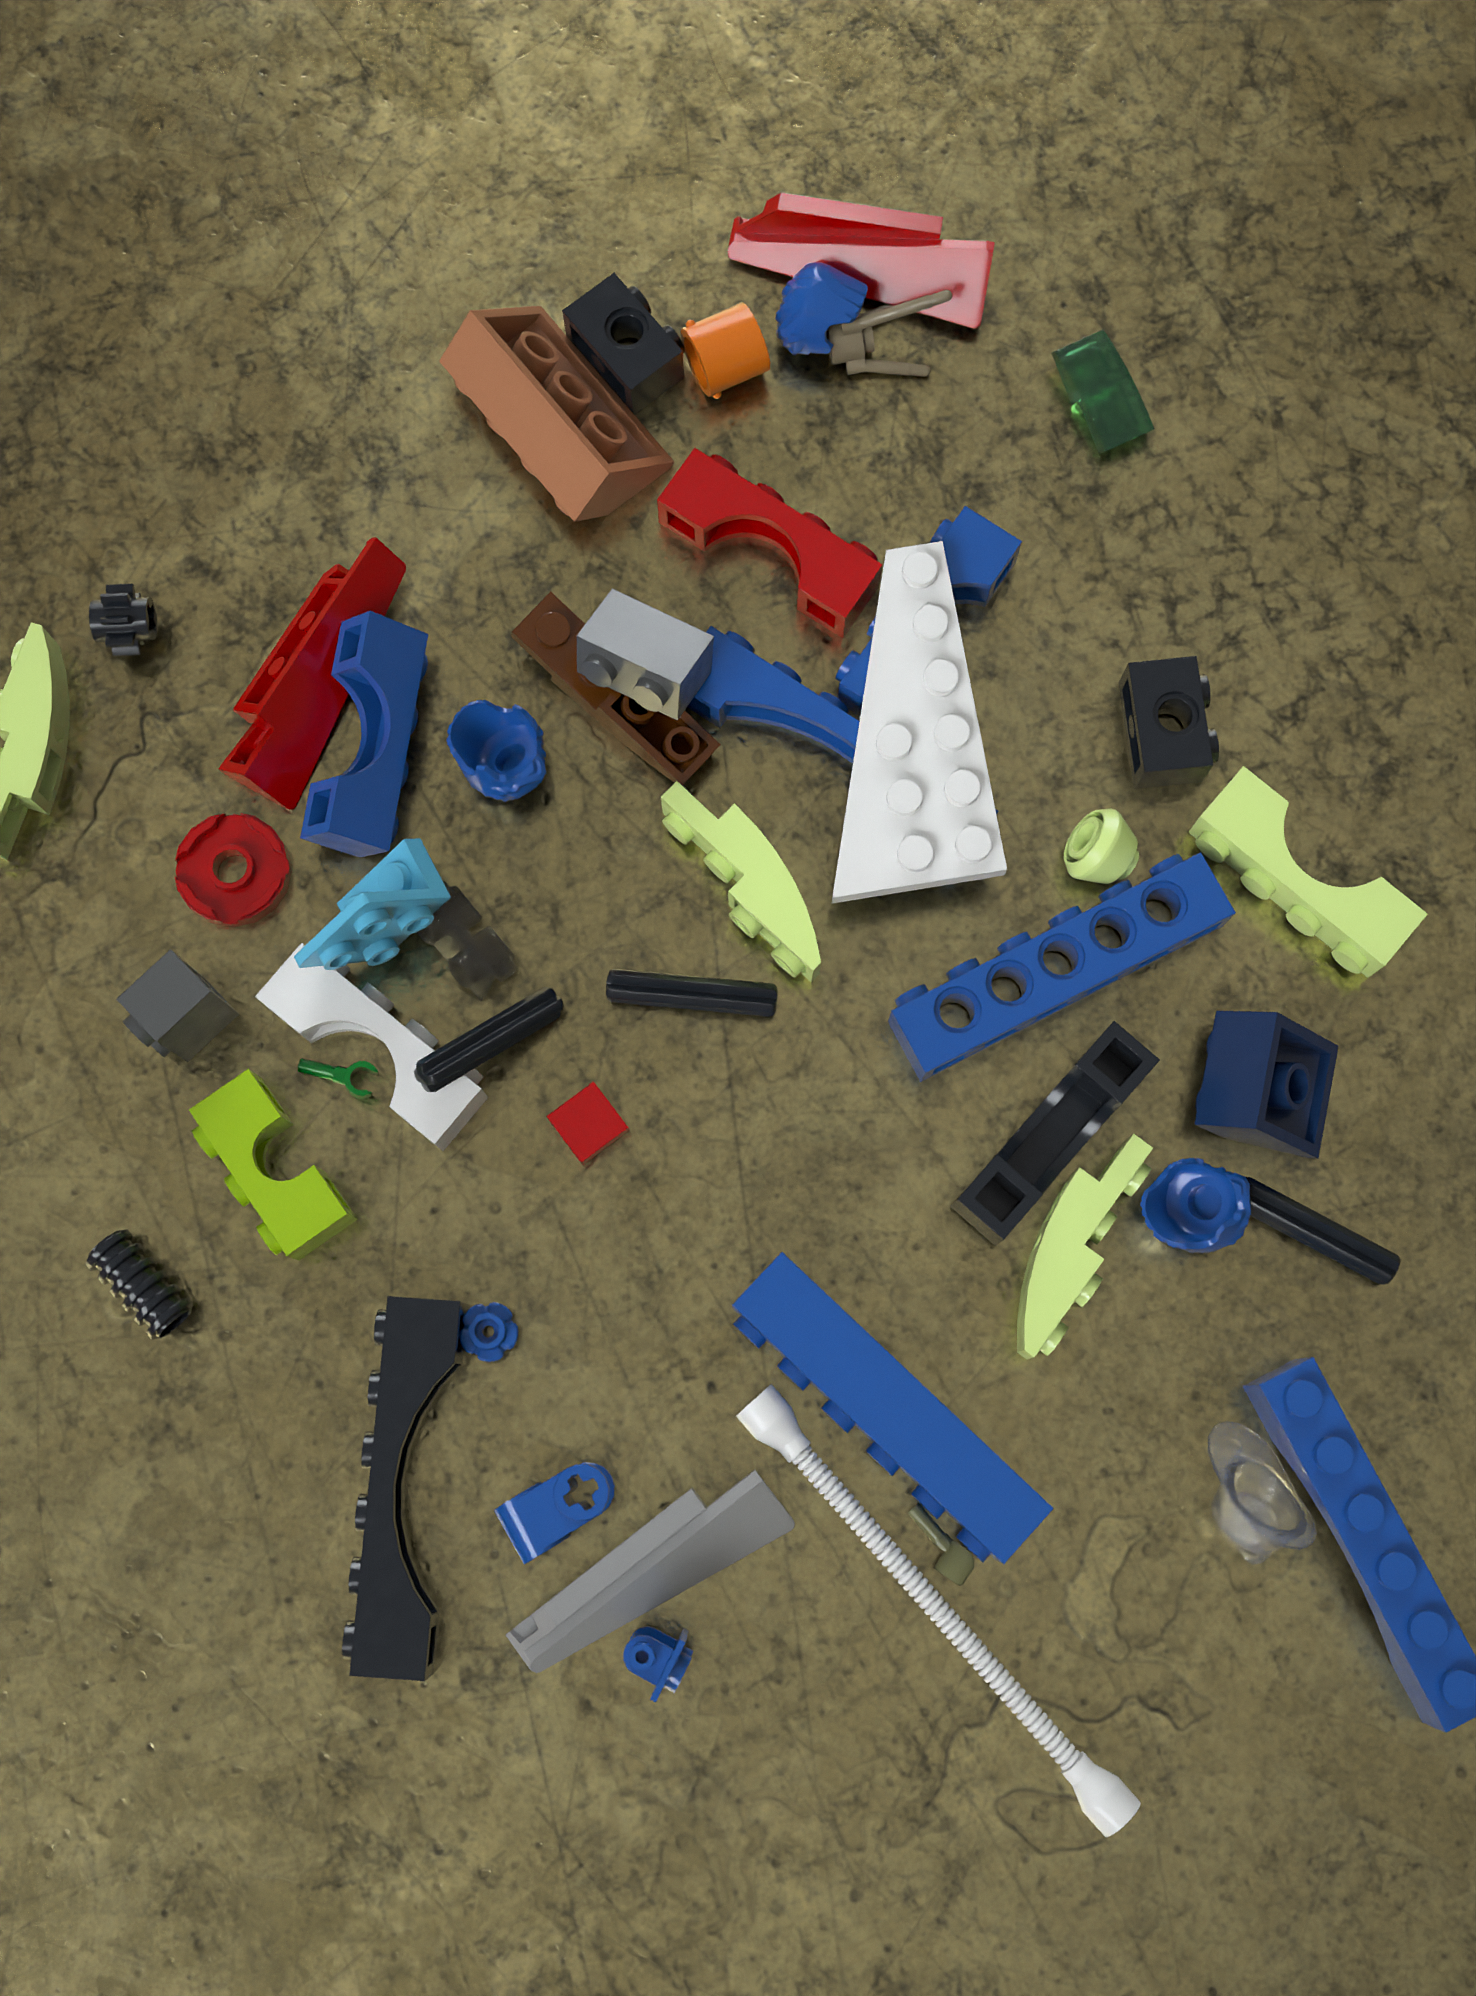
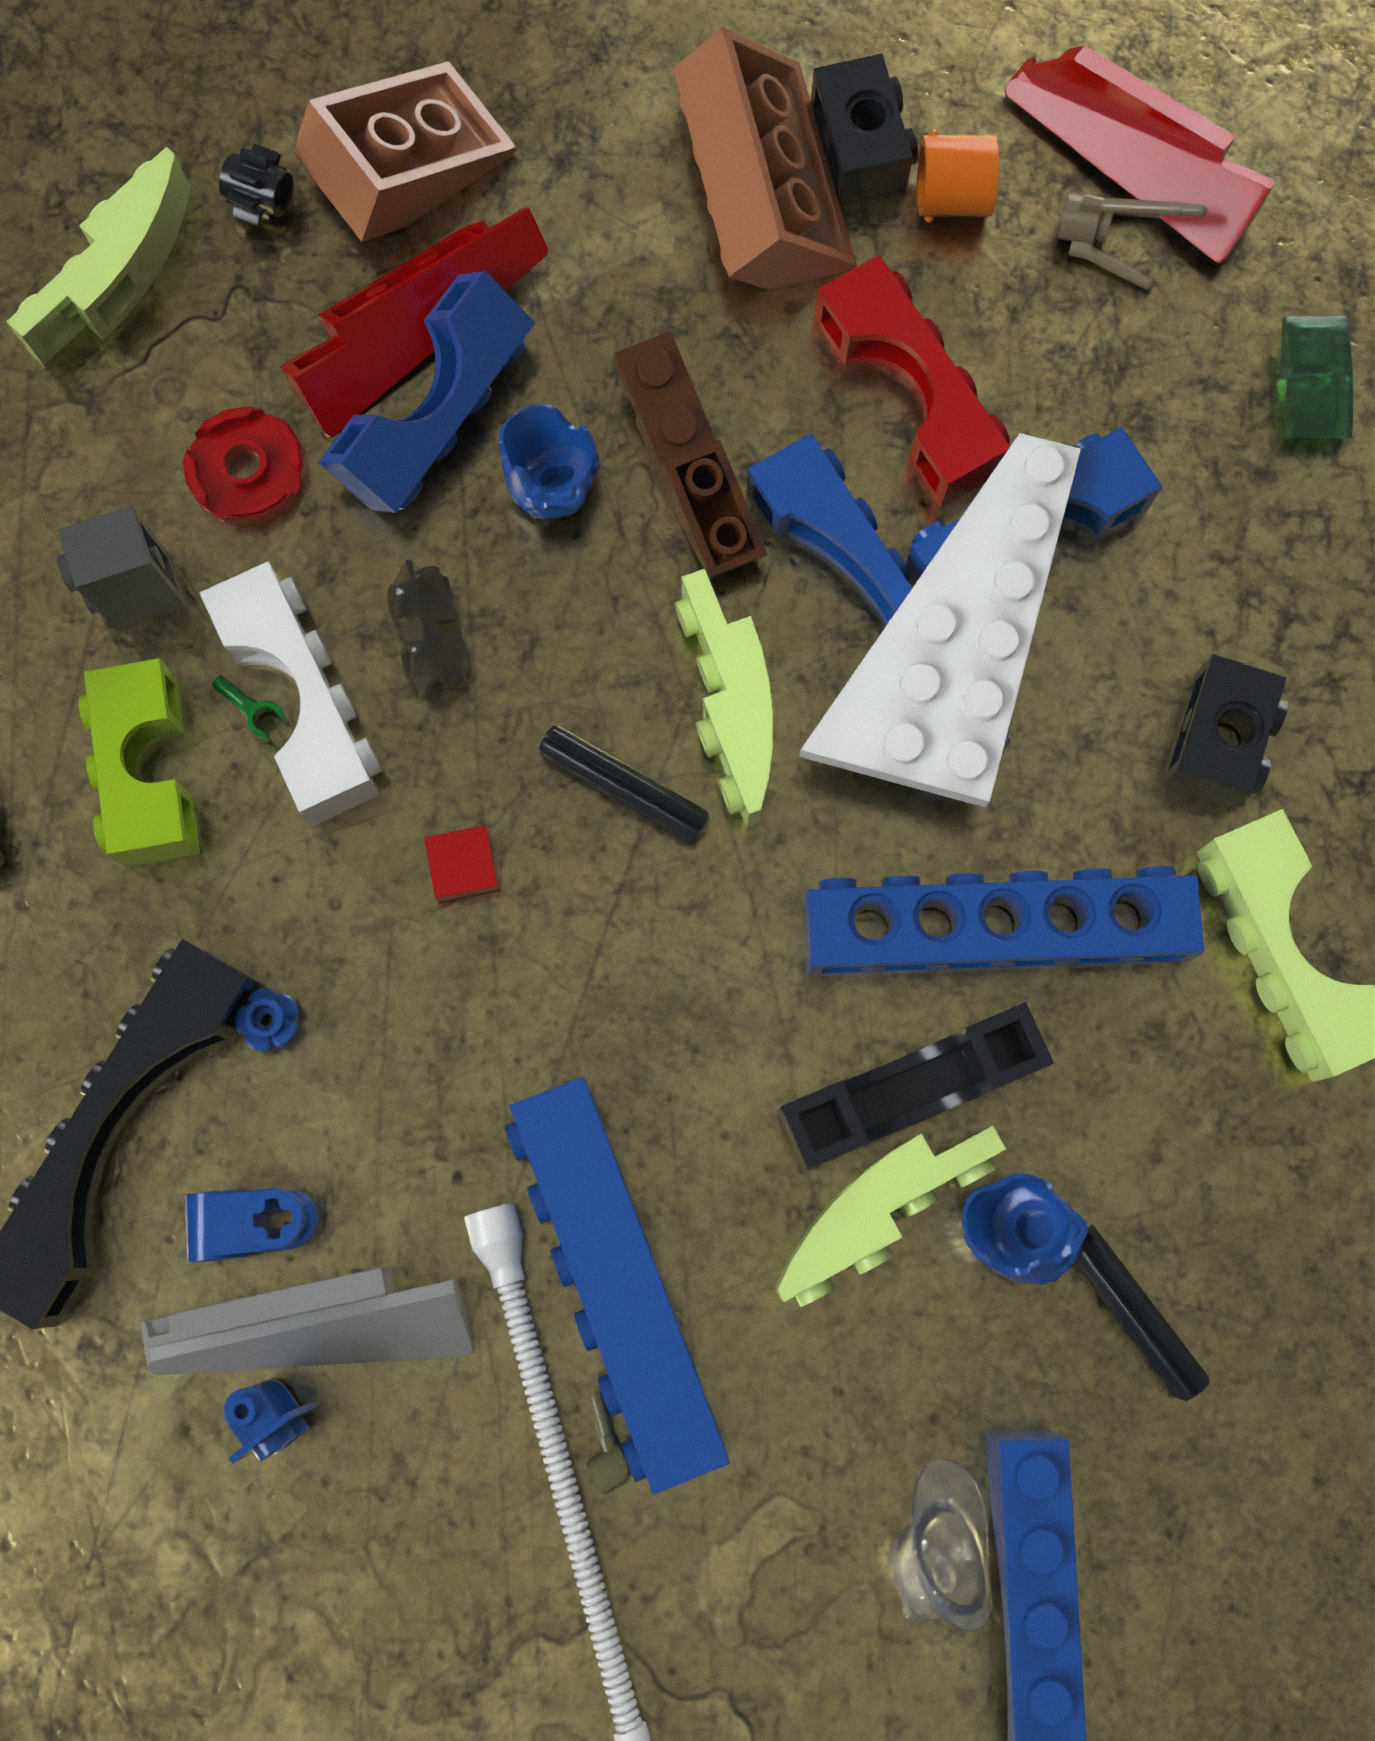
camera: 25 degrees right, 0 degrees up
medium azure bracket [294,838,451,970] -> none
black axle [414,987,564,1092] -> none
brick [577,588,714,720] -> none
blue hair [775,262,868,355] -> none
yellowish green cone [1064,808,1139,884] -> none
dark blue slope [1195,1011,1339,1159] -> none
none -> nougat slope [293,61,517,242]

